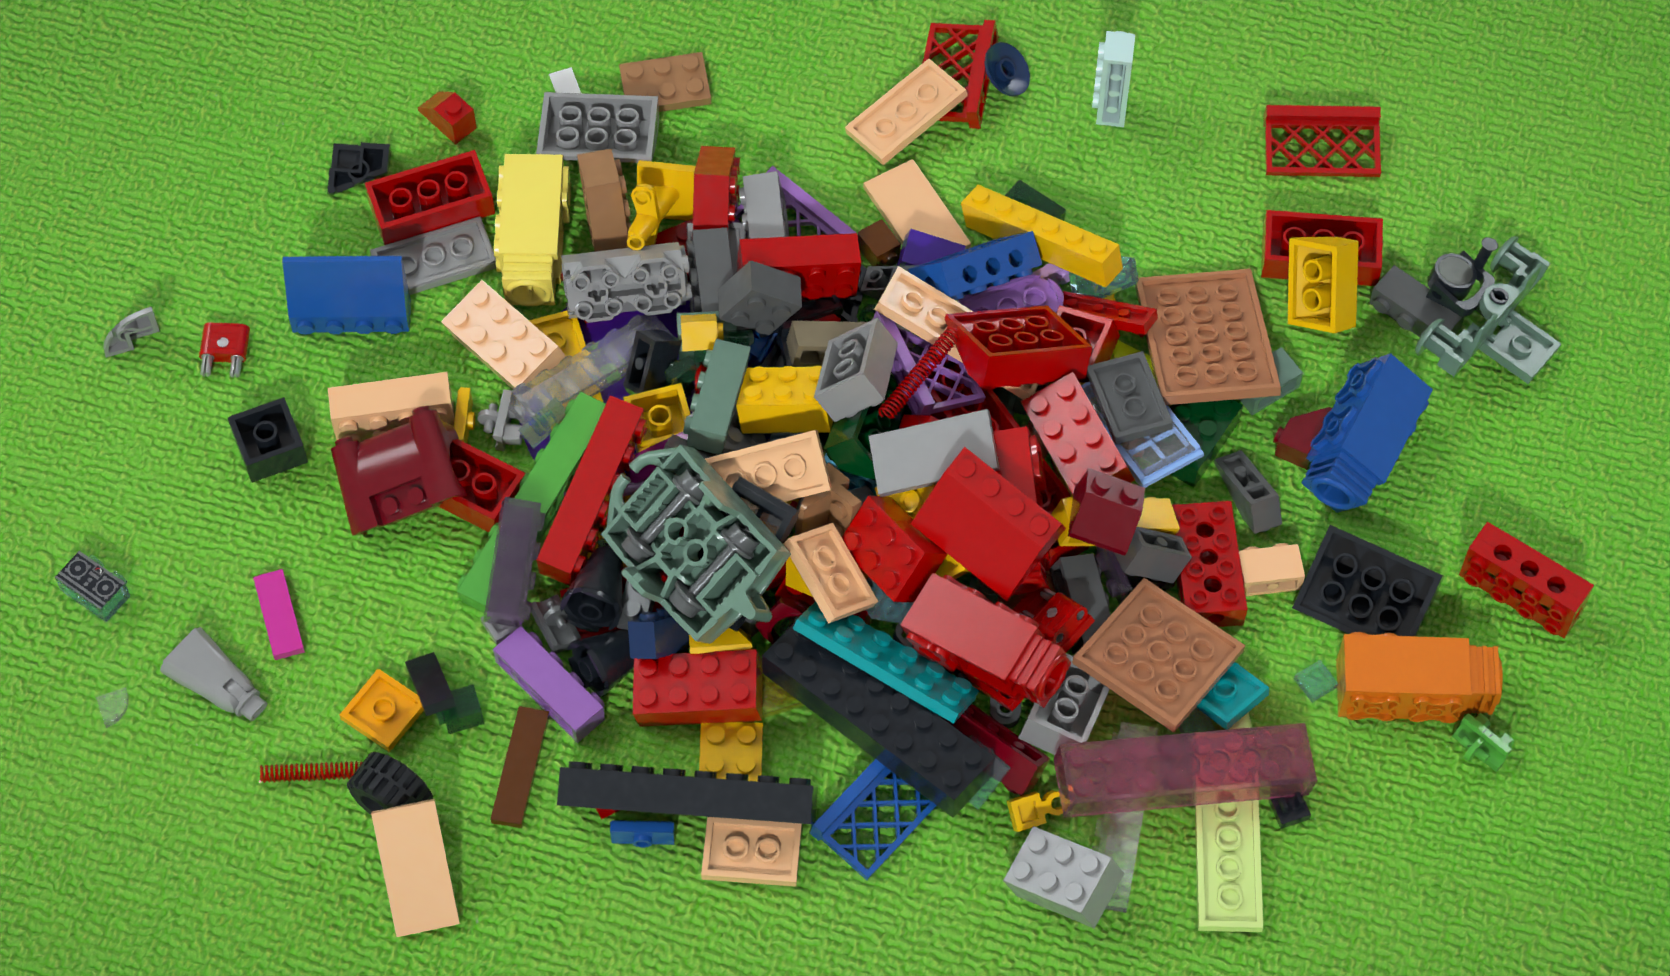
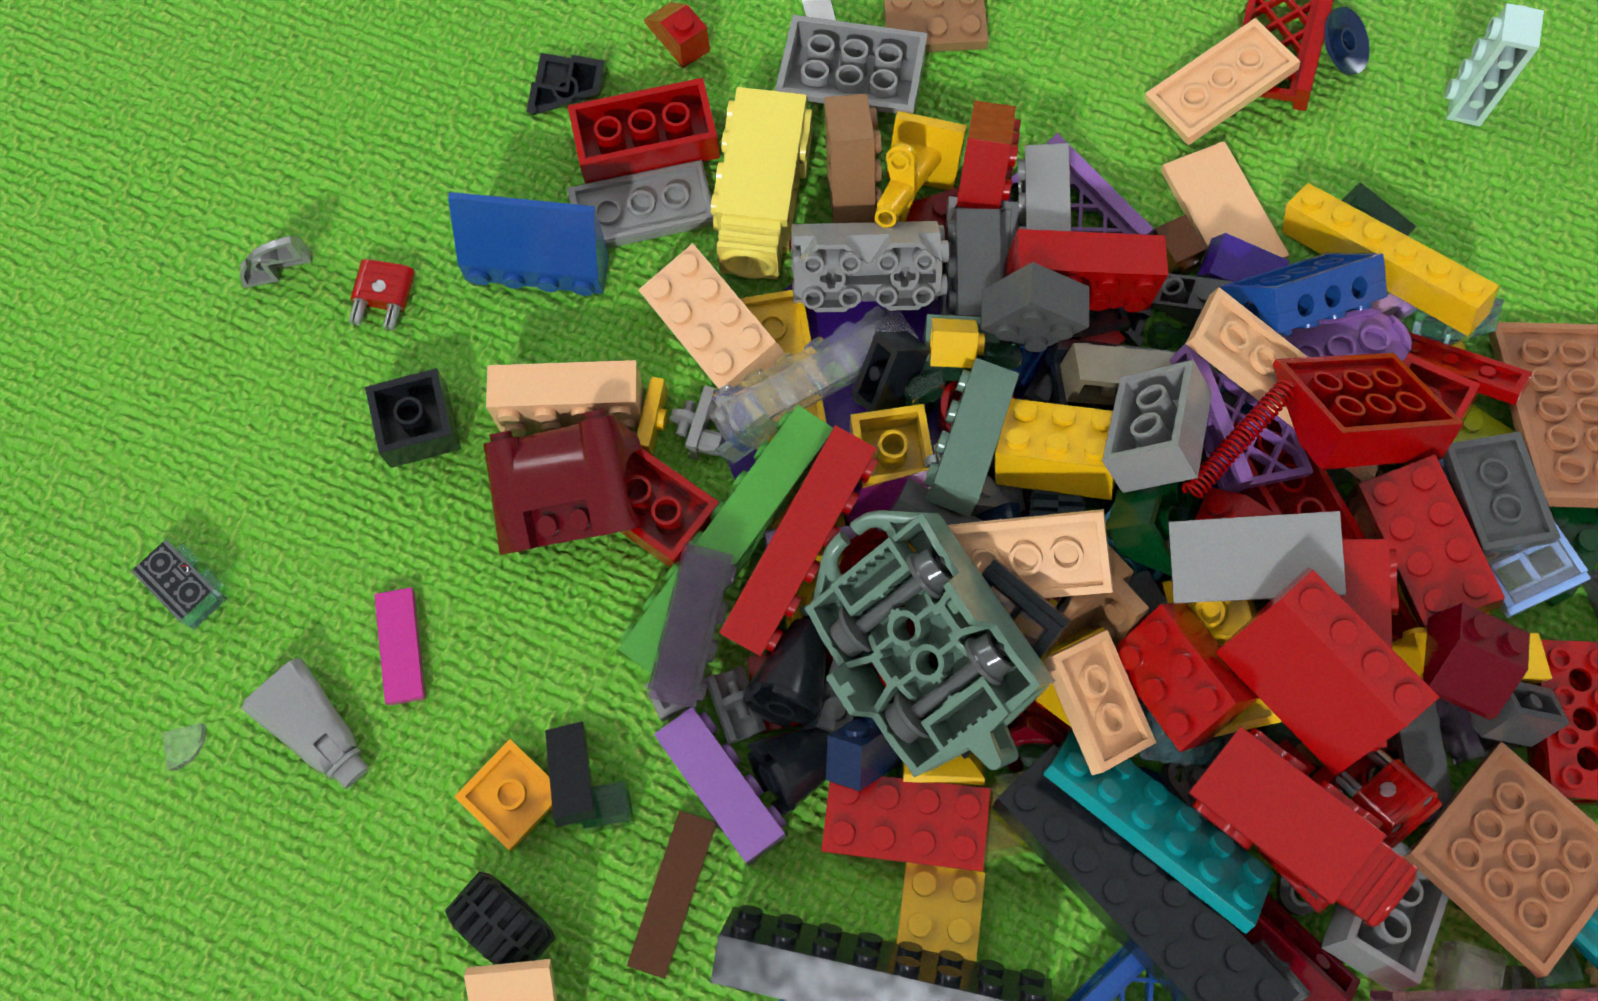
camera: 10 degrees right, 10 degrees up
red piece [258,761,363,783] -> none

